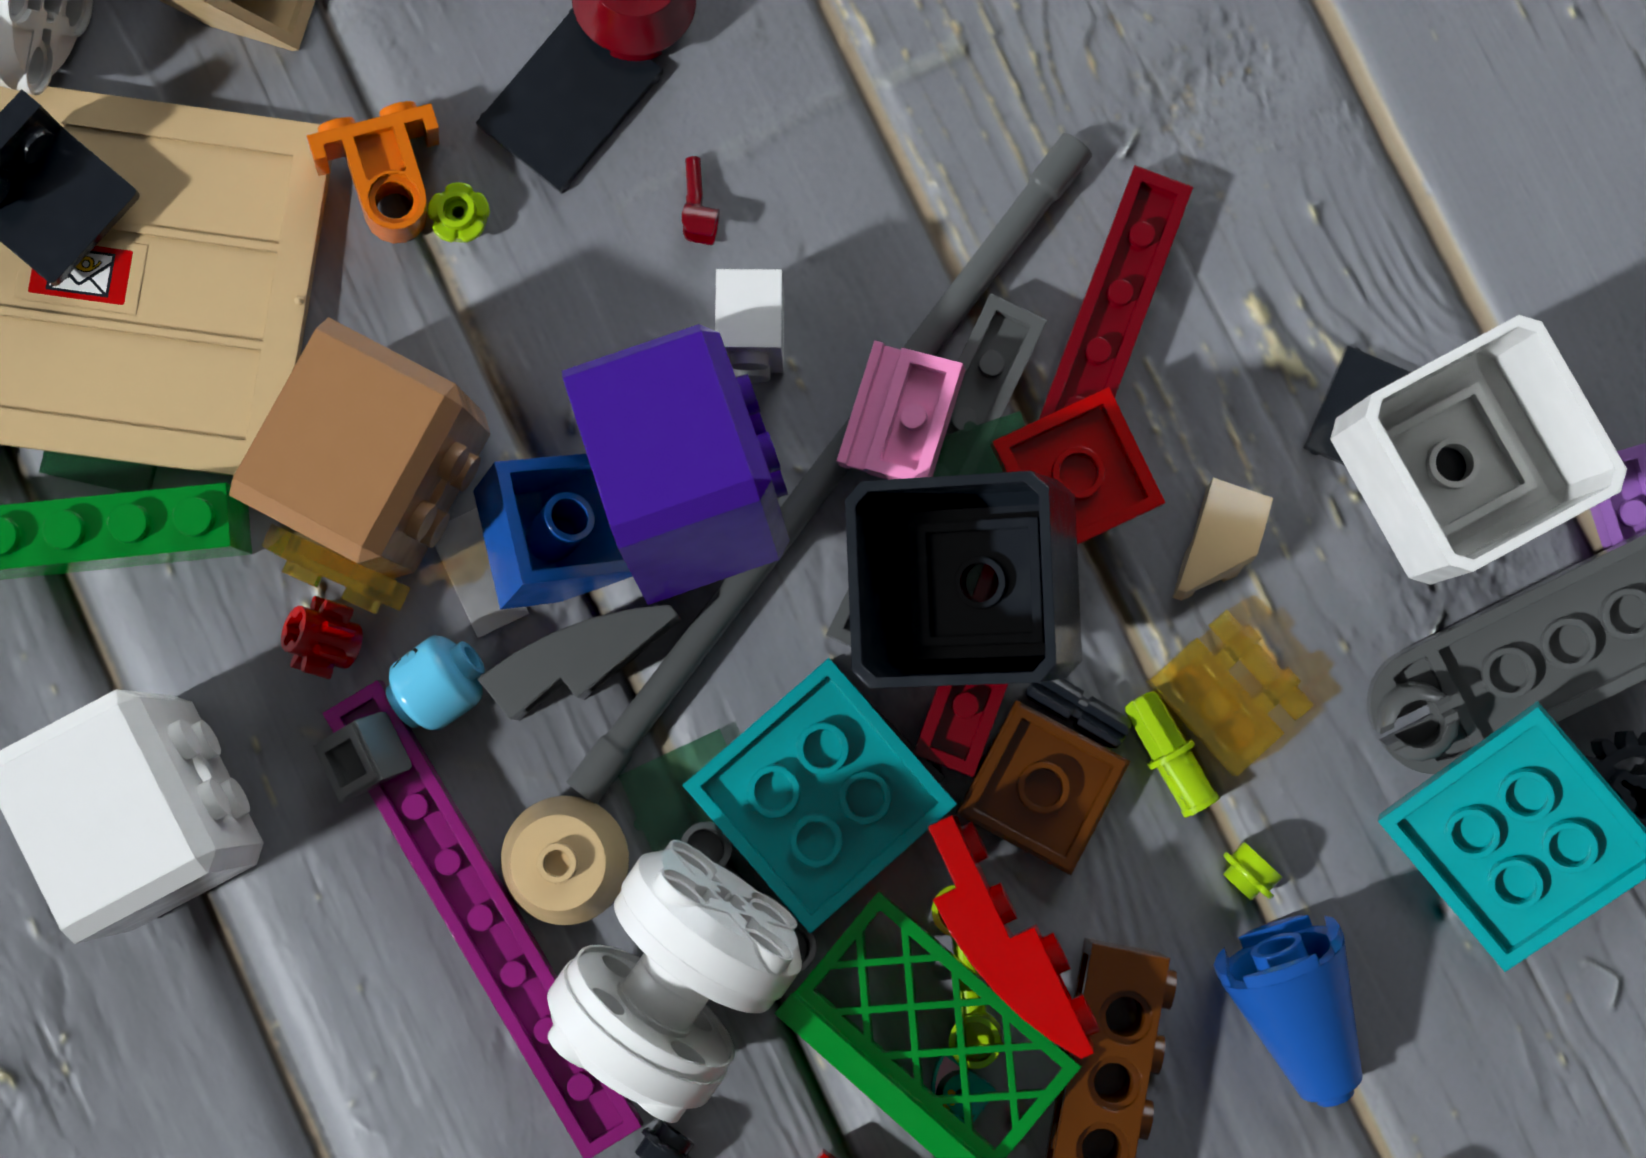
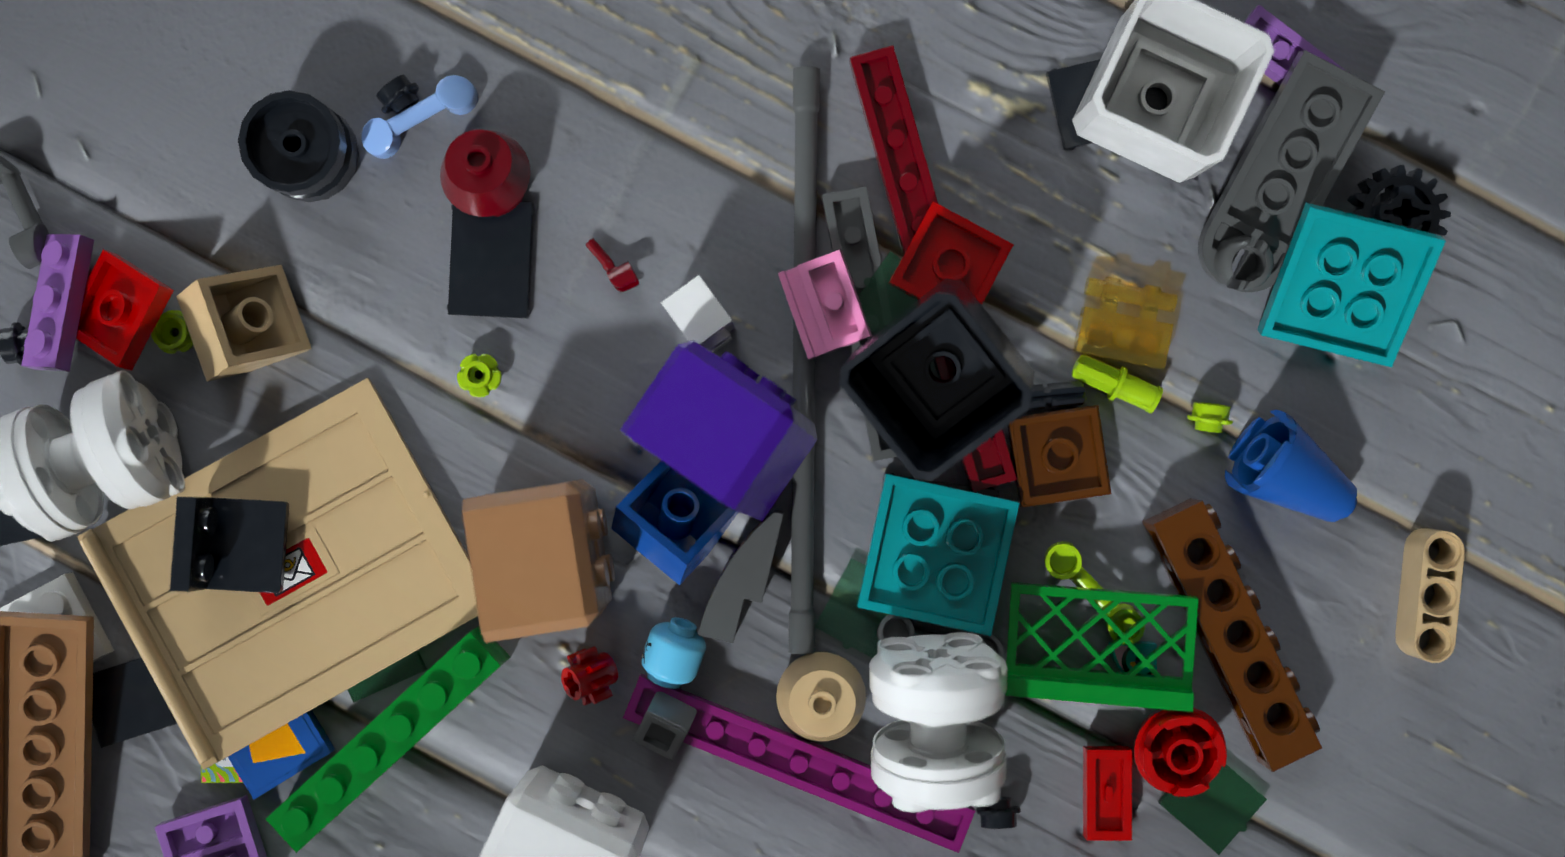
camera: 35 degrees left, 5 degrees up
clear yellow wing [261,523,411,614] -> none
orange pin [307,101,439,244] -> none
flat silver sticker [435,508,529,638] -> none
red slope [928,815,1100,1059] -> none
tan slope [1172,477,1273,601] -> none

